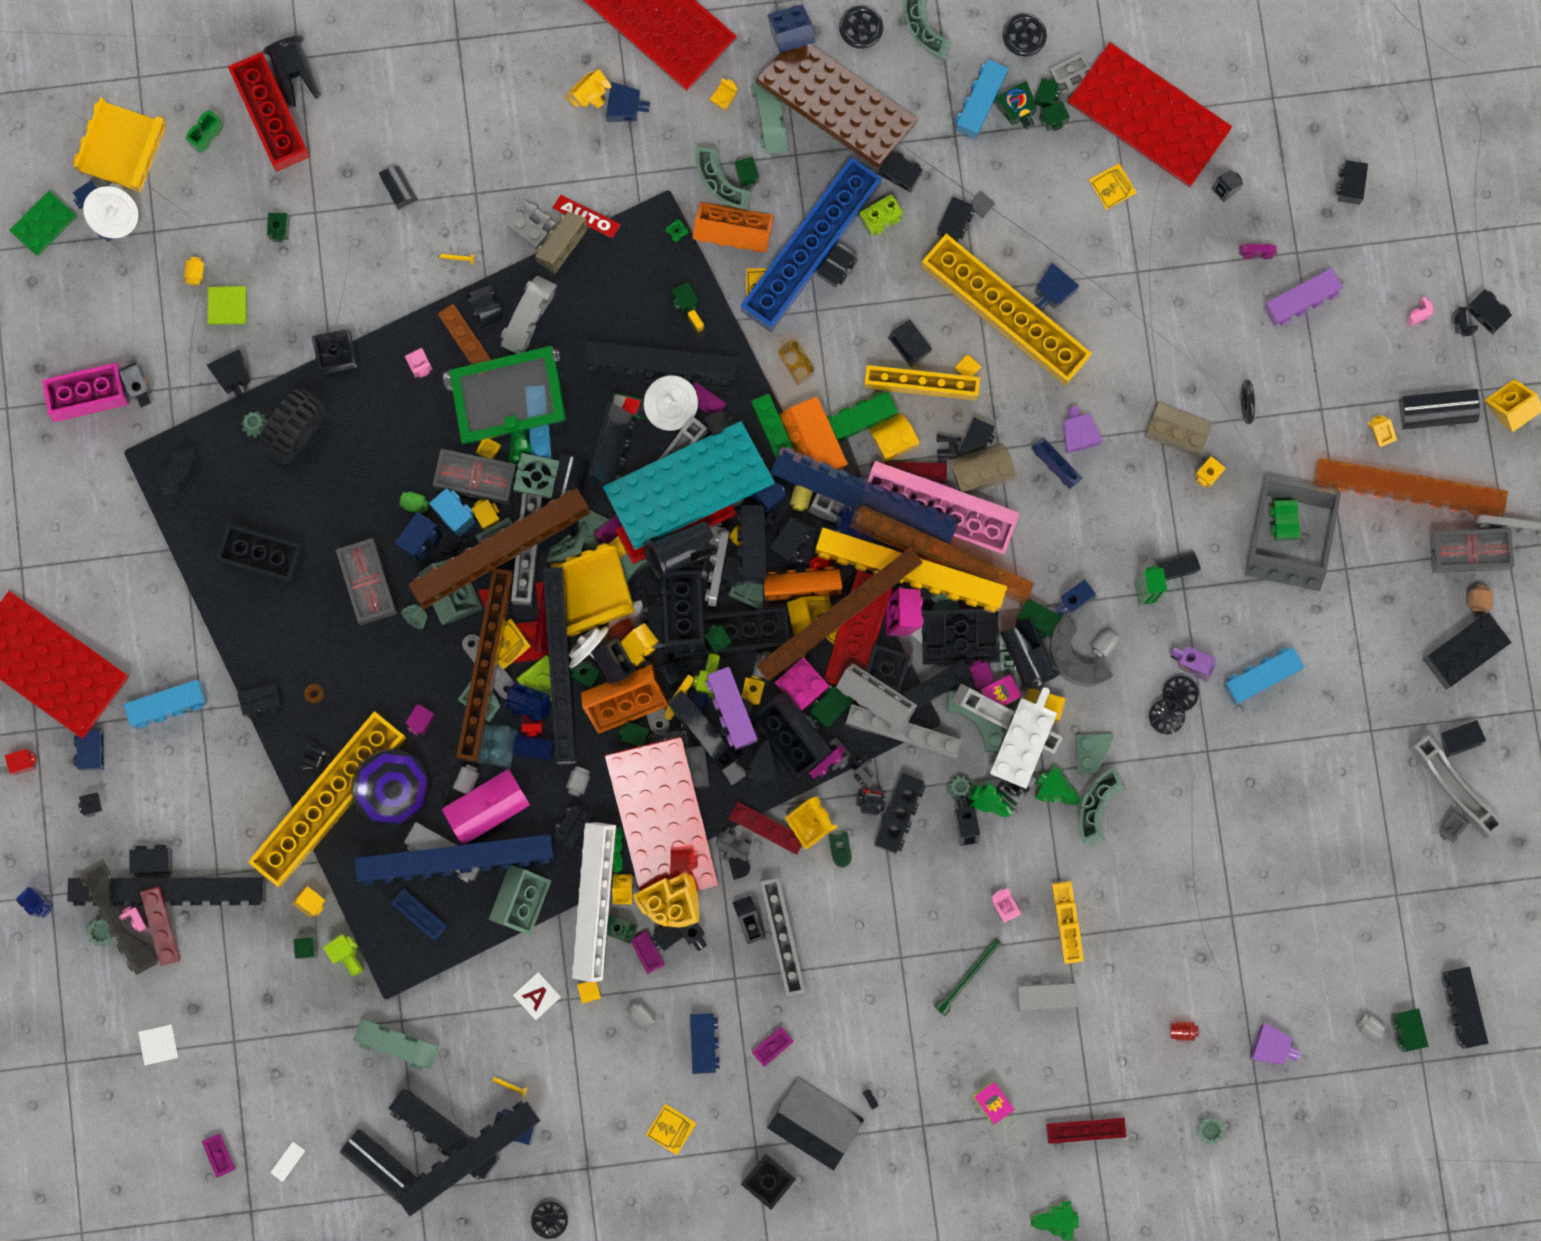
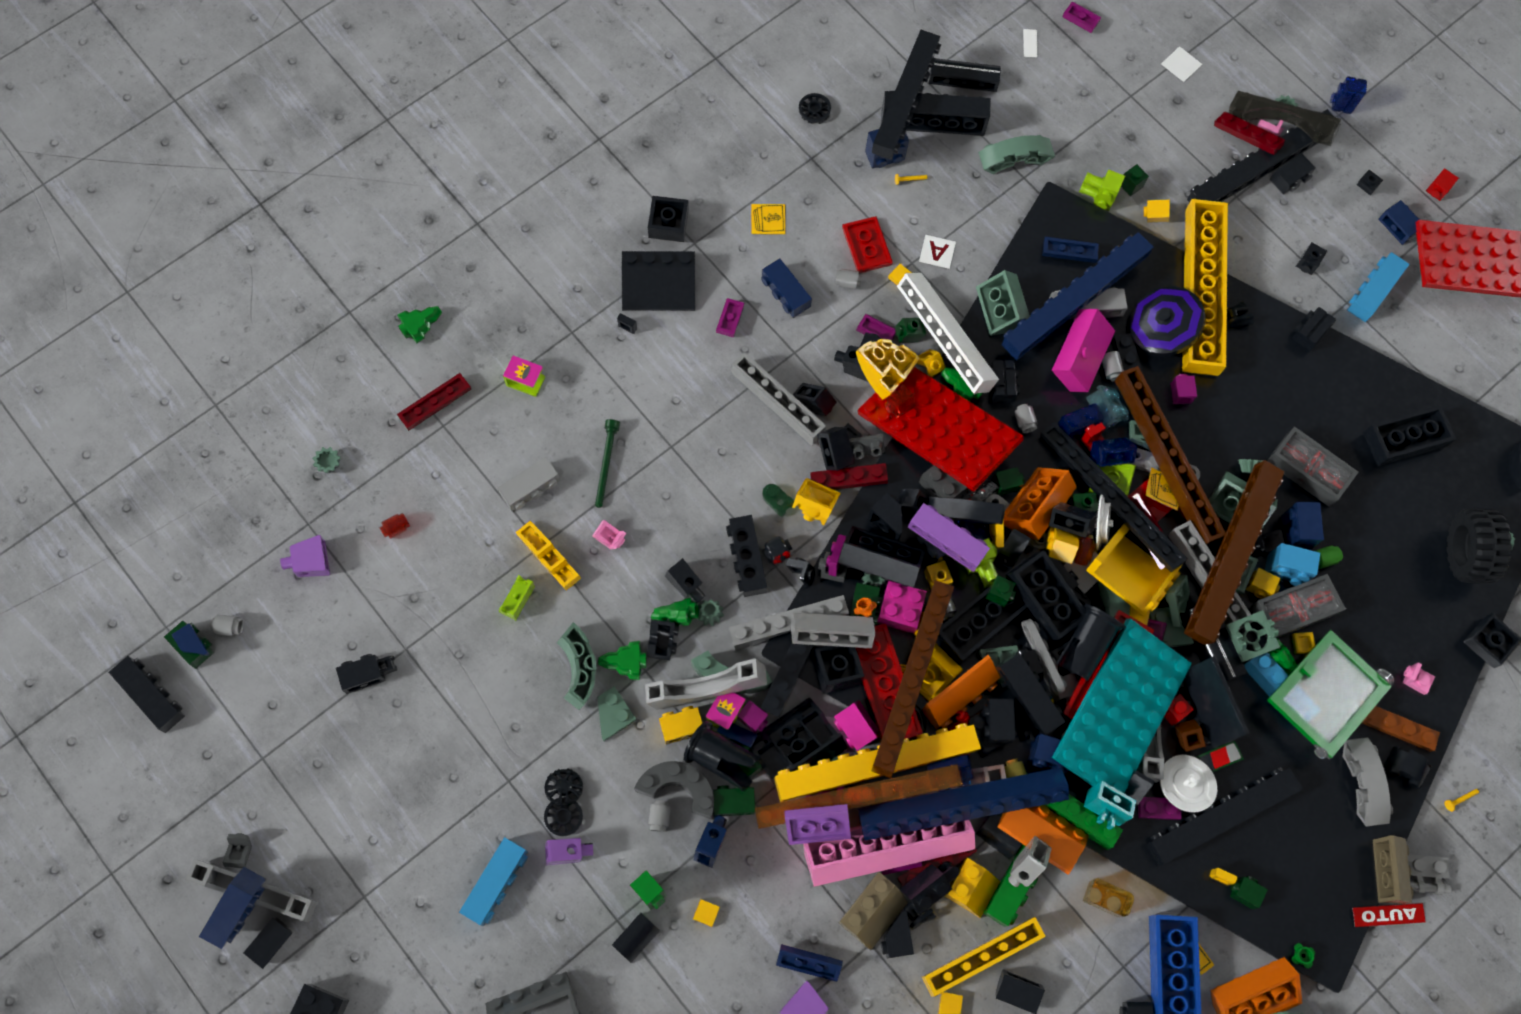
camera: 145 degrees right, 10 degrees down
clear orange plate [304,684,324,703] -> none
white hinge [990,687,1057,788] -> none
none -> dark blue tile [171,623,210,656]
none -> dark blue brick [199,867,266,949]
none -> black brick [336,654,398,694]
none -> lime hinge [499,575,535,620]
none -> yellow tile [693,899,720,927]
none -> dark blue sticker [717,723,758,748]
none -> medium lavender plate [784,804,851,845]
none -> black brick [817,427,855,471]
none -> red tile [842,216,893,273]
none -> orange plate [854,598,877,617]
none -> black brick [899,861,959,915]
none -> light grey torso [1008,836,1052,887]
none -> teal brick [1084,781,1137,830]
none -> red brick [1164,694,1194,726]
none -> reddish brown brick [1175,719,1205,752]
none -> black brick [1295,242,1327,275]

